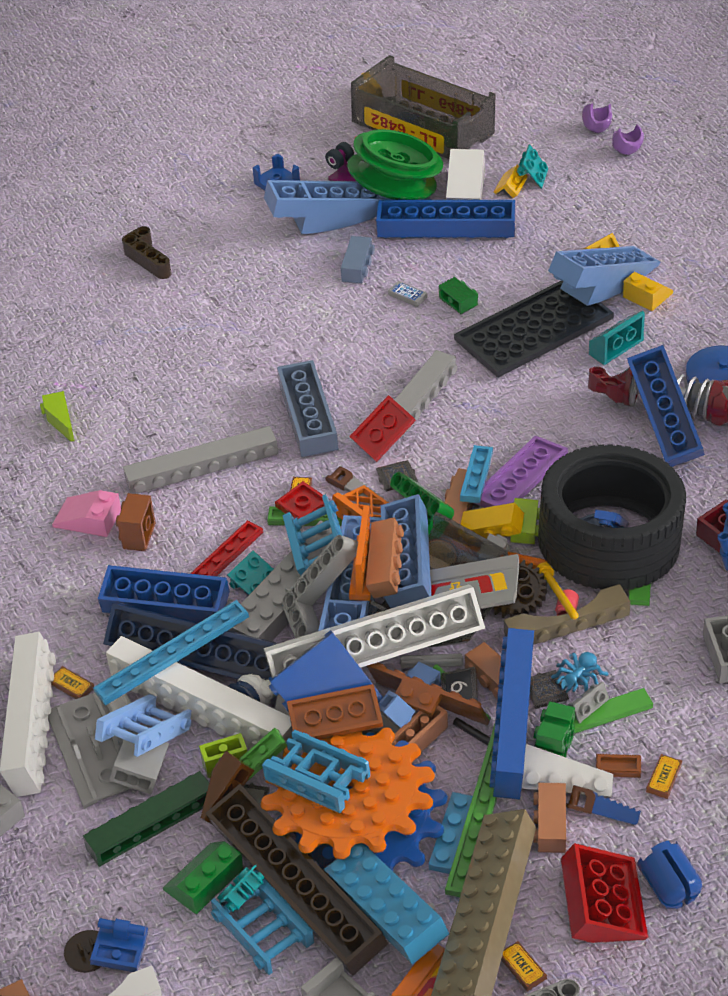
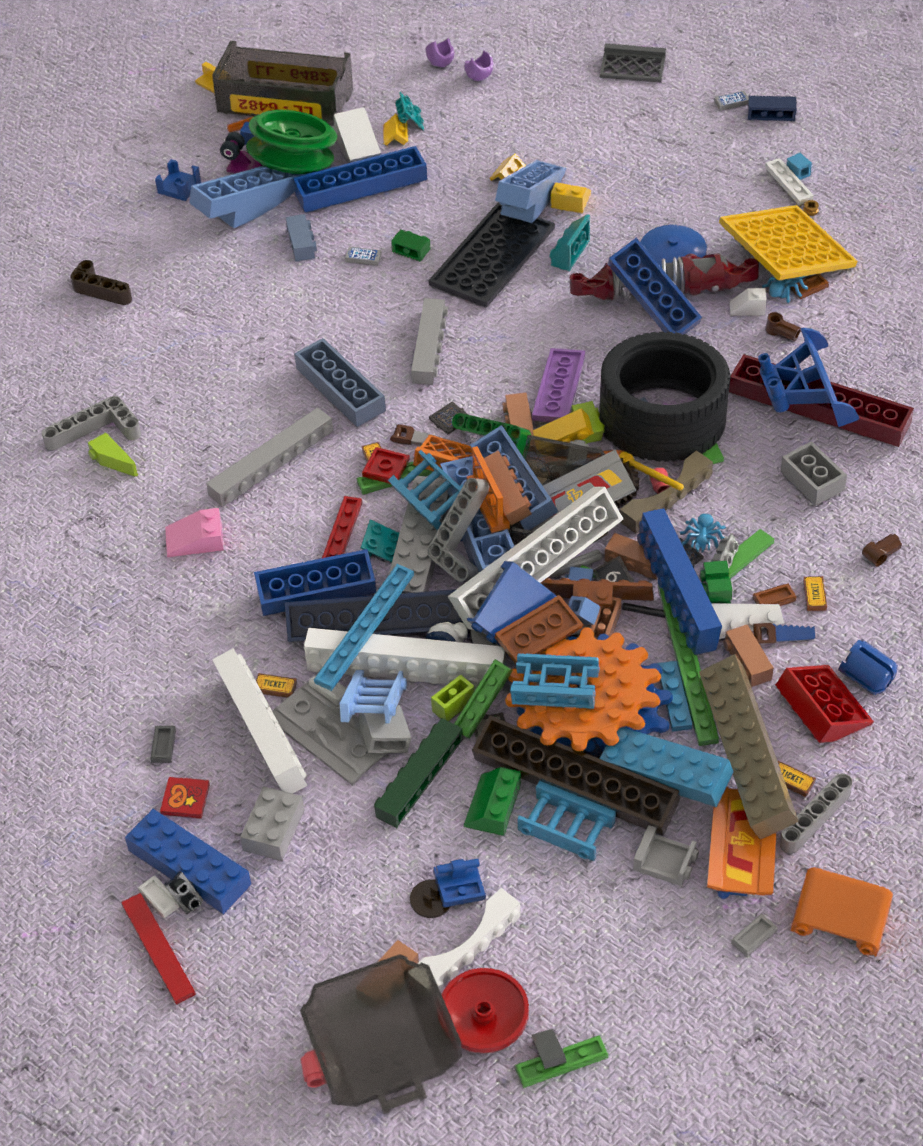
camera: 25 degrees left, 5 degrees up
dark orange brick [116,493,156,551] -> none
reddish brown slope [200,751,255,824] -> none
teal hinge [217,865,265,912] -> none
red plate [349,395,416,462] -> none
dark azure plate [460,445,493,503] -> none
blue plate [594,509,629,528] -> none
none -> light grey beam [42,396,141,450]

